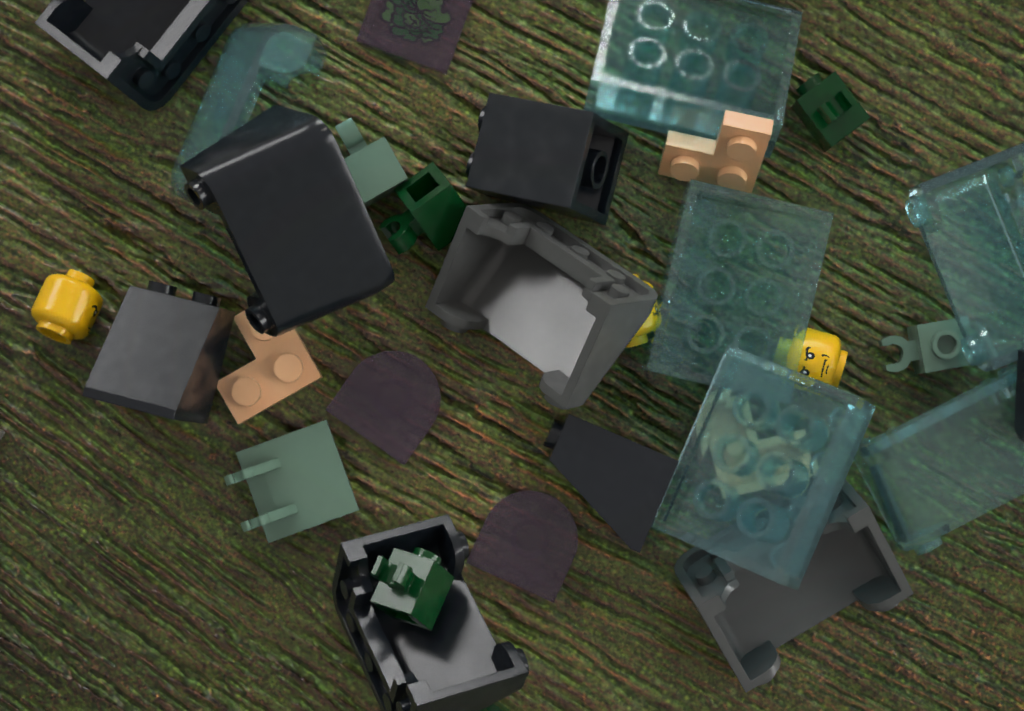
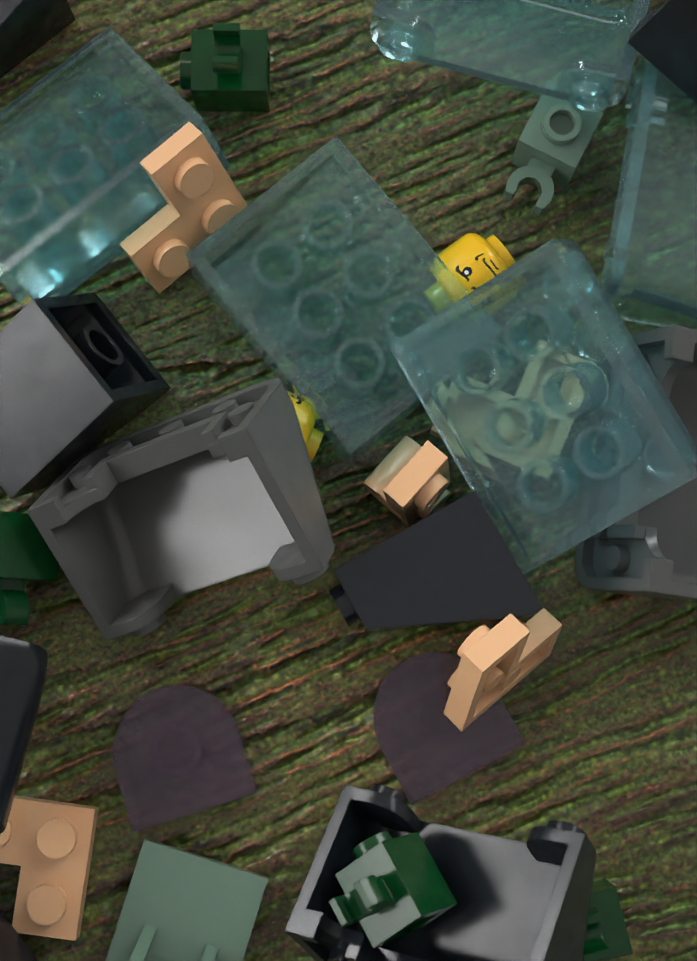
camera: 50 degrees left, 5 degrees down
none -> light nougat plate [363,436,451,527]
none -> light nougat plate [443,608,563,732]

